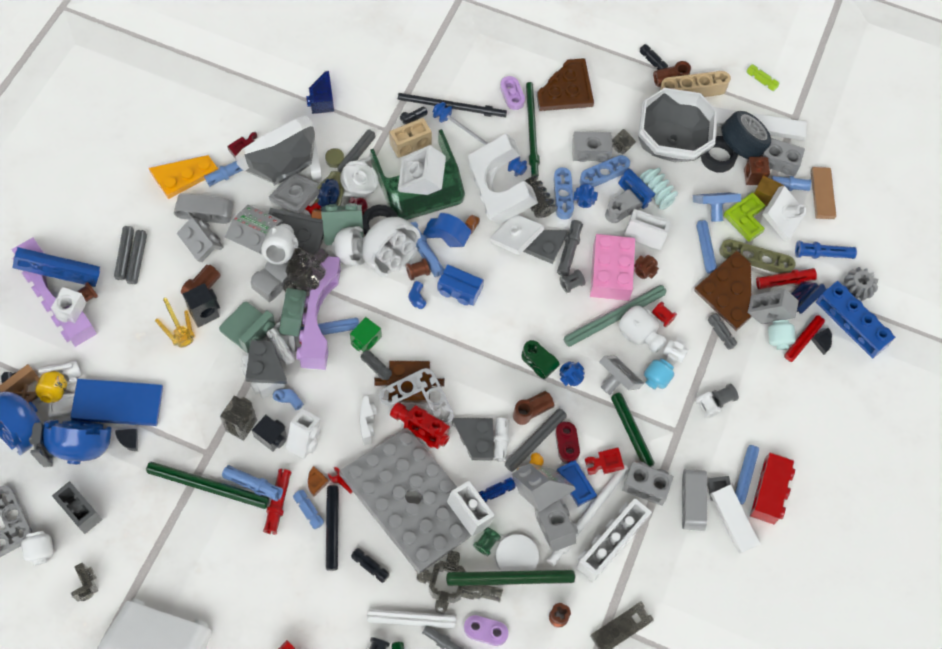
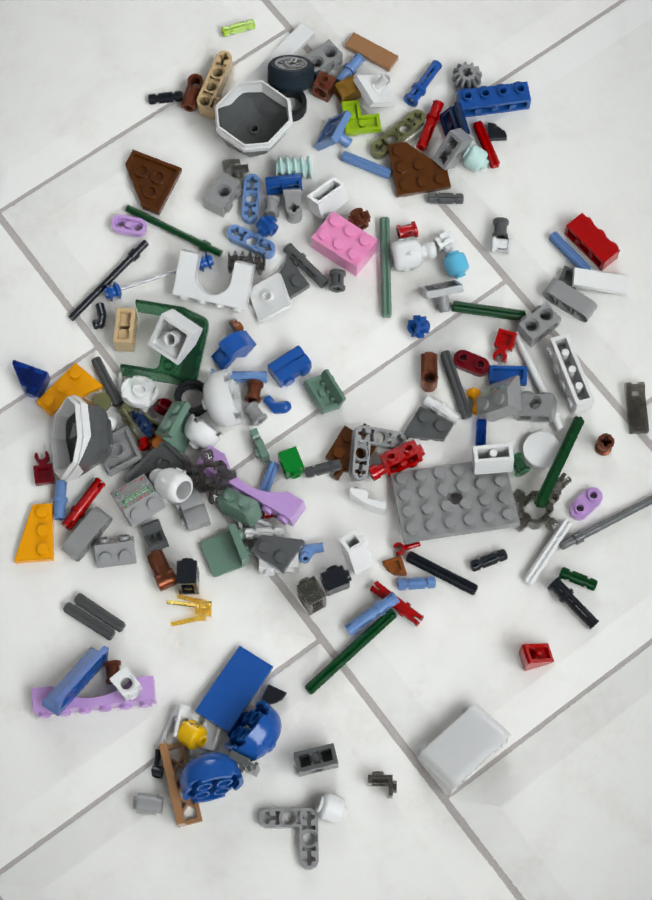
camera: 55 degrees left, 5 degrees up
dark green piece [521,340,560,380] -> none
none -> light orange wing [36,363,103,416]
none -> red pin [61,478,106,531]
none -> dark grey bracket [141,519,169,552]
none -> light grey bush [243,401,268,426]
none -> sand green plate [250,427,270,464]
none -> light grey bush [263,195,280,218]
none -> sand green bracket [303,369,346,415]

